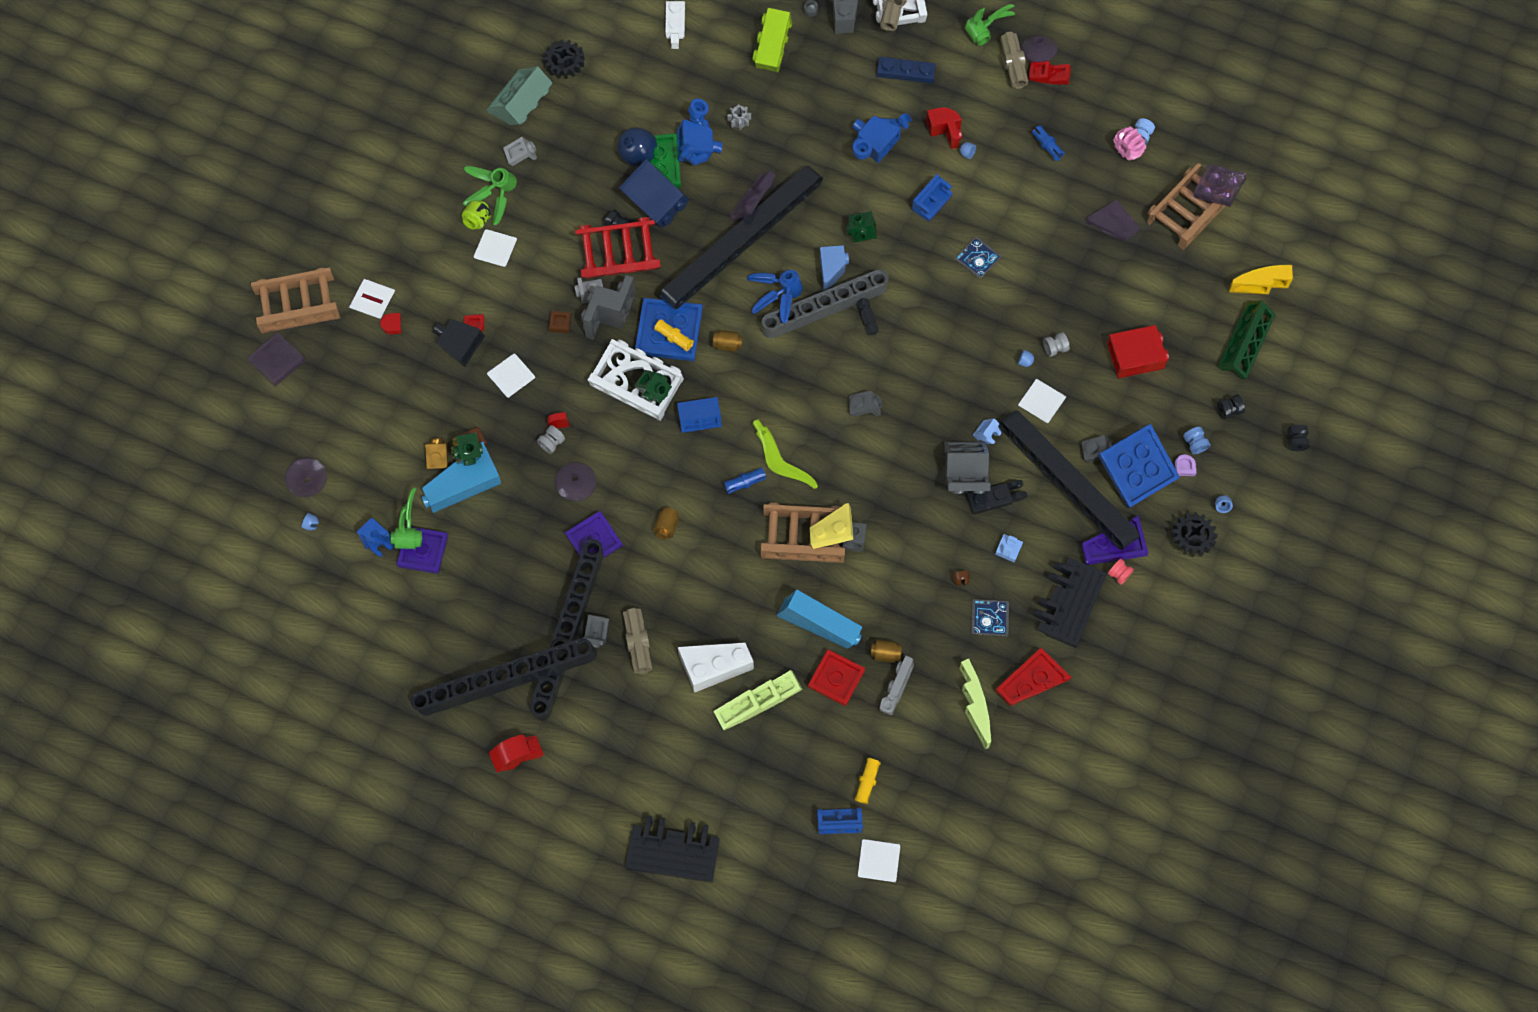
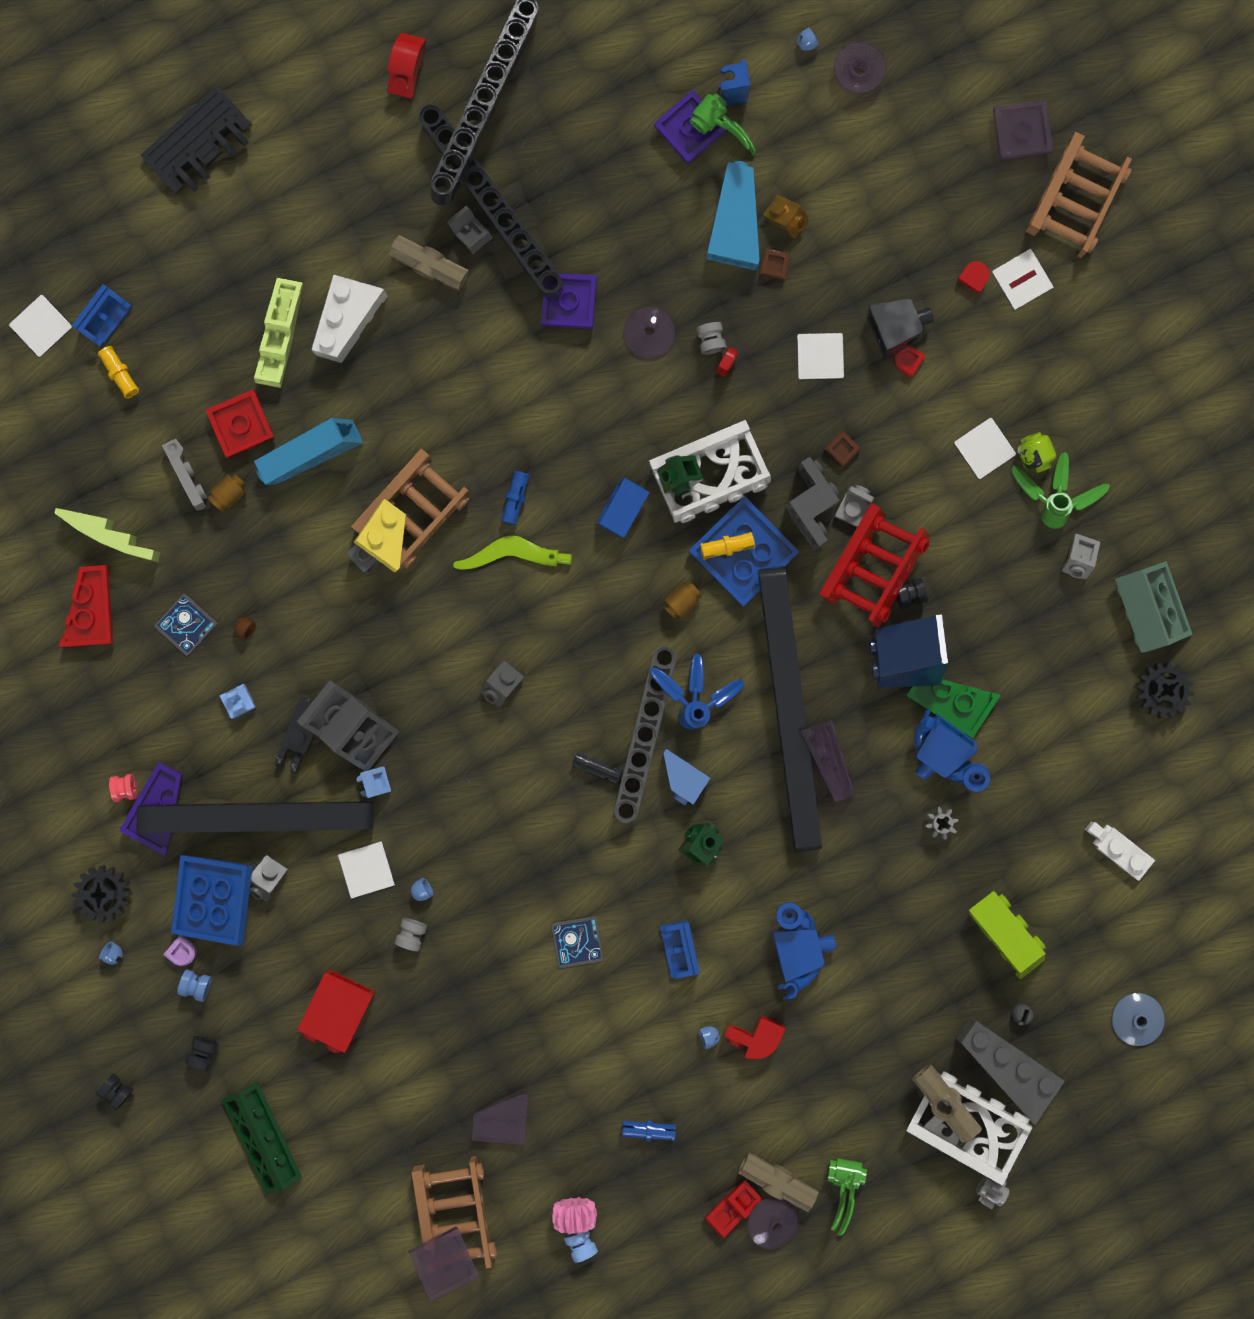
camera: 130 degrees right, 20 degrees up
dark green brick [451,433,483,466] -> none
dark blue cylinder [617,127,657,167] -> none
pearl gold brick [653,508,679,540] -> none
dark blue plate [877,57,936,83] -> none
black hinge [1033,557,1107,648] -> none
yellow slope [1229,265,1293,294] -> none

